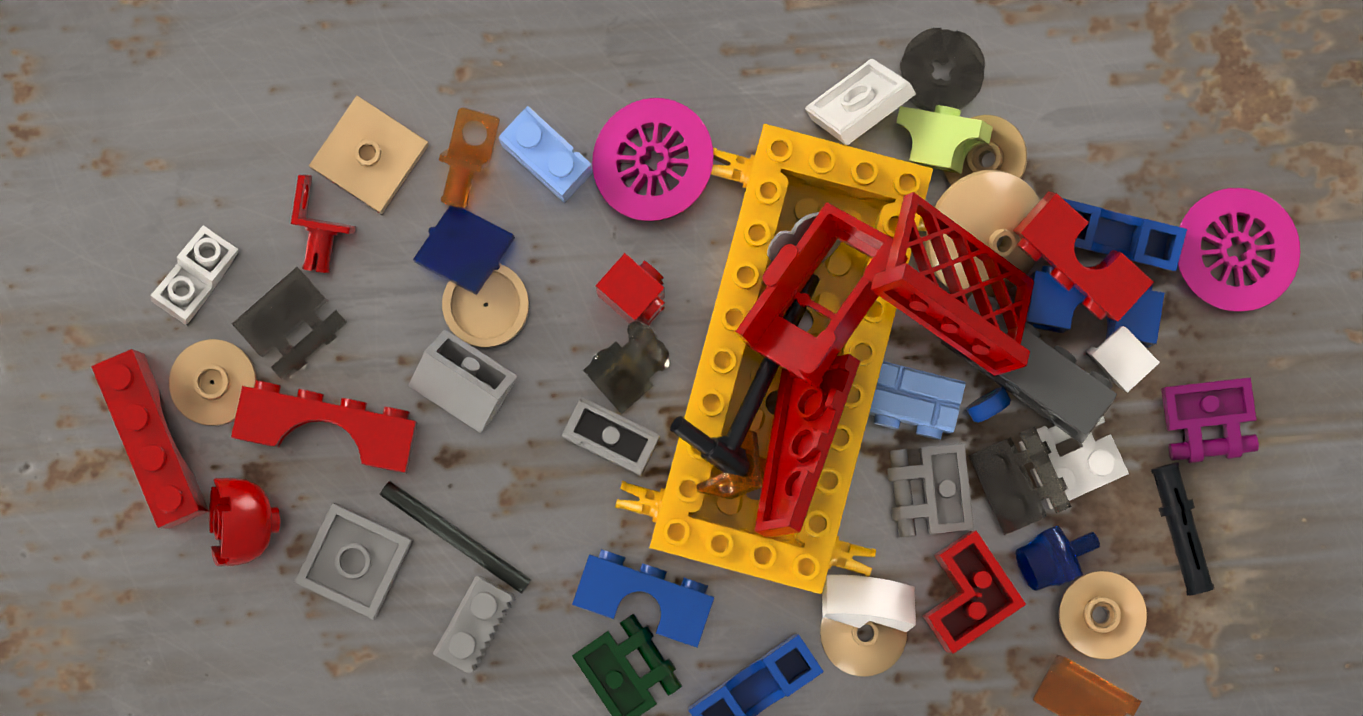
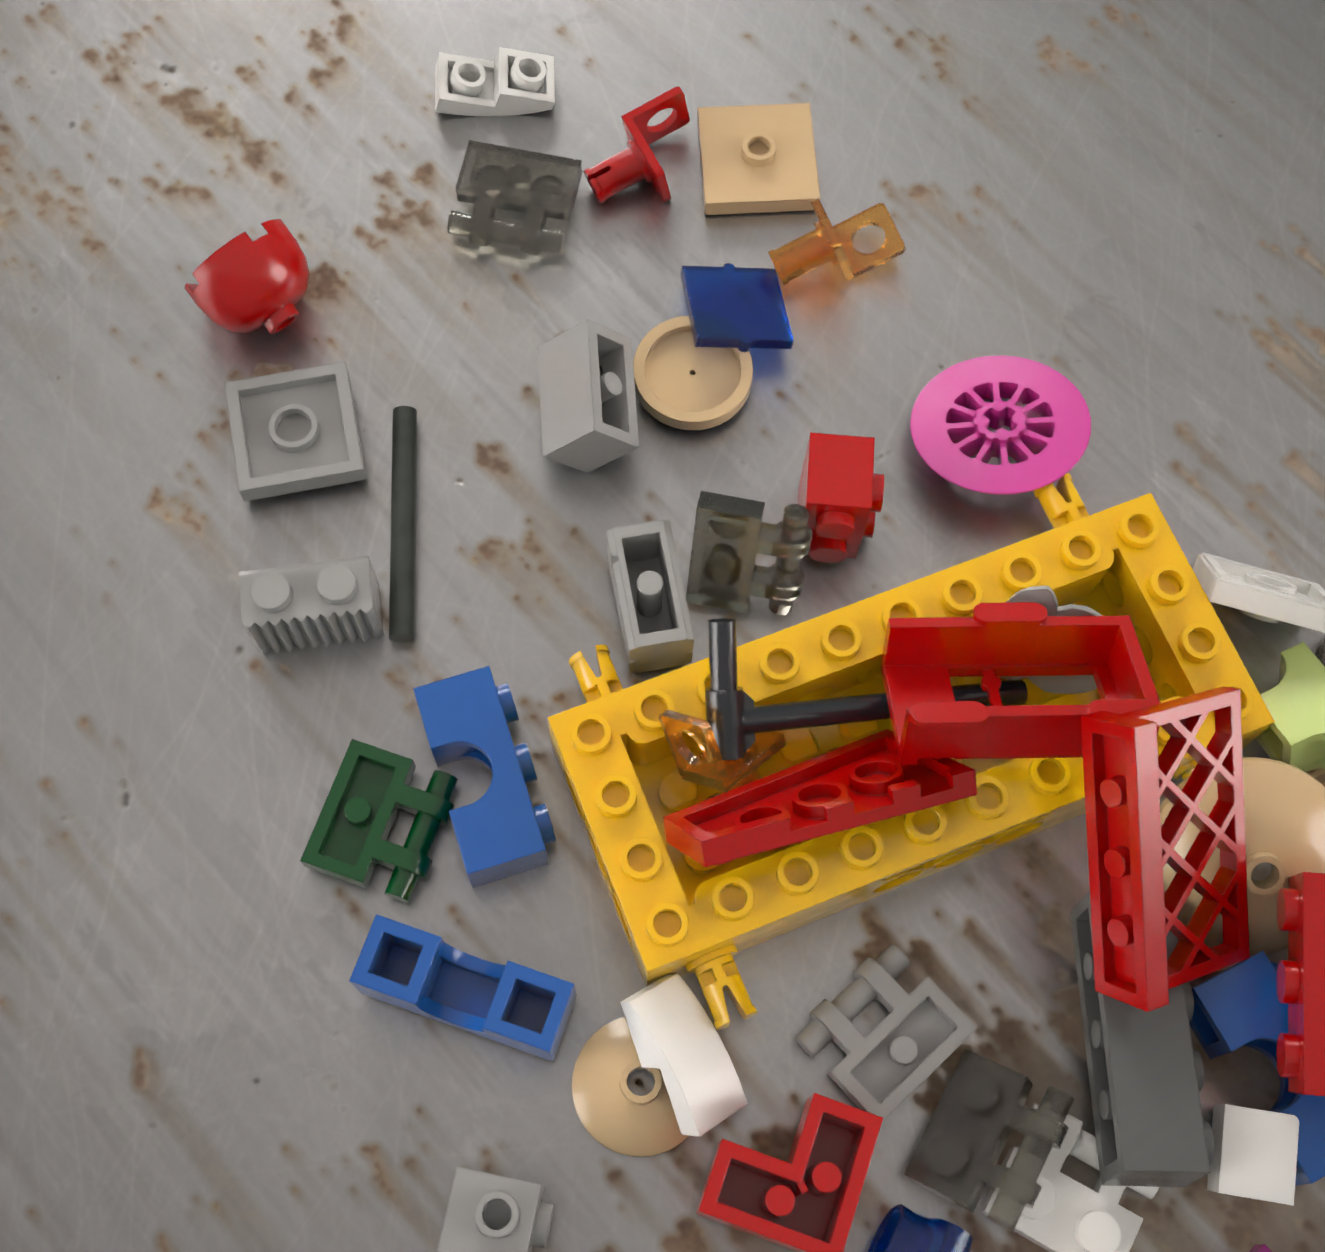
camera: 55 degrees right, 15 degrees down
red arch [91,349,209,529] -> none
tan piece [169,339,258,426] -> none
red arch [231,380,417,474] -> none
light blue brick [498,106,593,203] -> none
light blue brick [869,361,966,440] -> none
blue tile [966,387,1011,423] -> none

